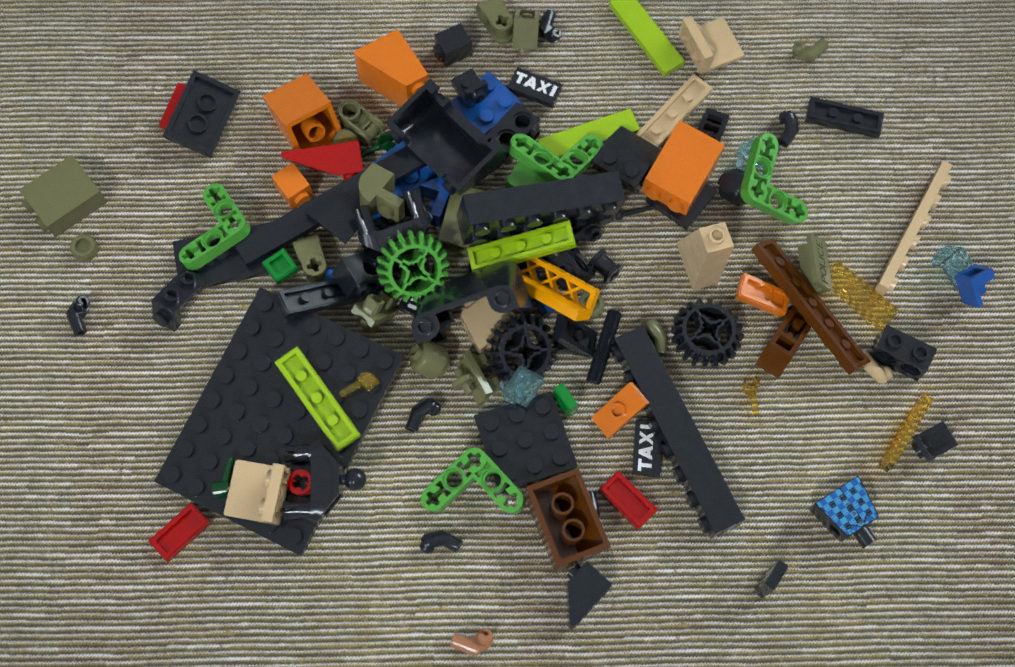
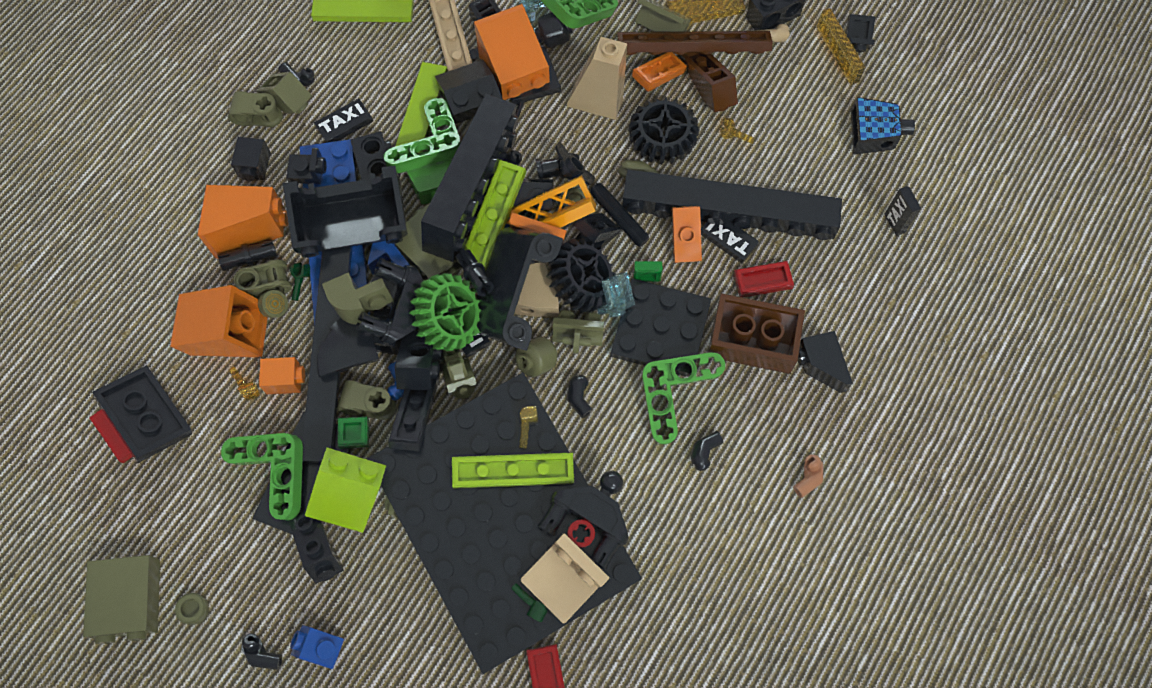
camera: 55 degrees left, 0 degrees up
red slope [281,141,363,181] -> none
none -> black pin [218,240,277,271]
none -> clear yellow hand [229,367,260,401]
none -> blue bracket [290,625,344,669]
none -> lime brick [305,448,386,533]
none -> black axle [456,248,494,296]
none -> orange tile [509,212,567,242]
none -> black plate [556,142,595,185]

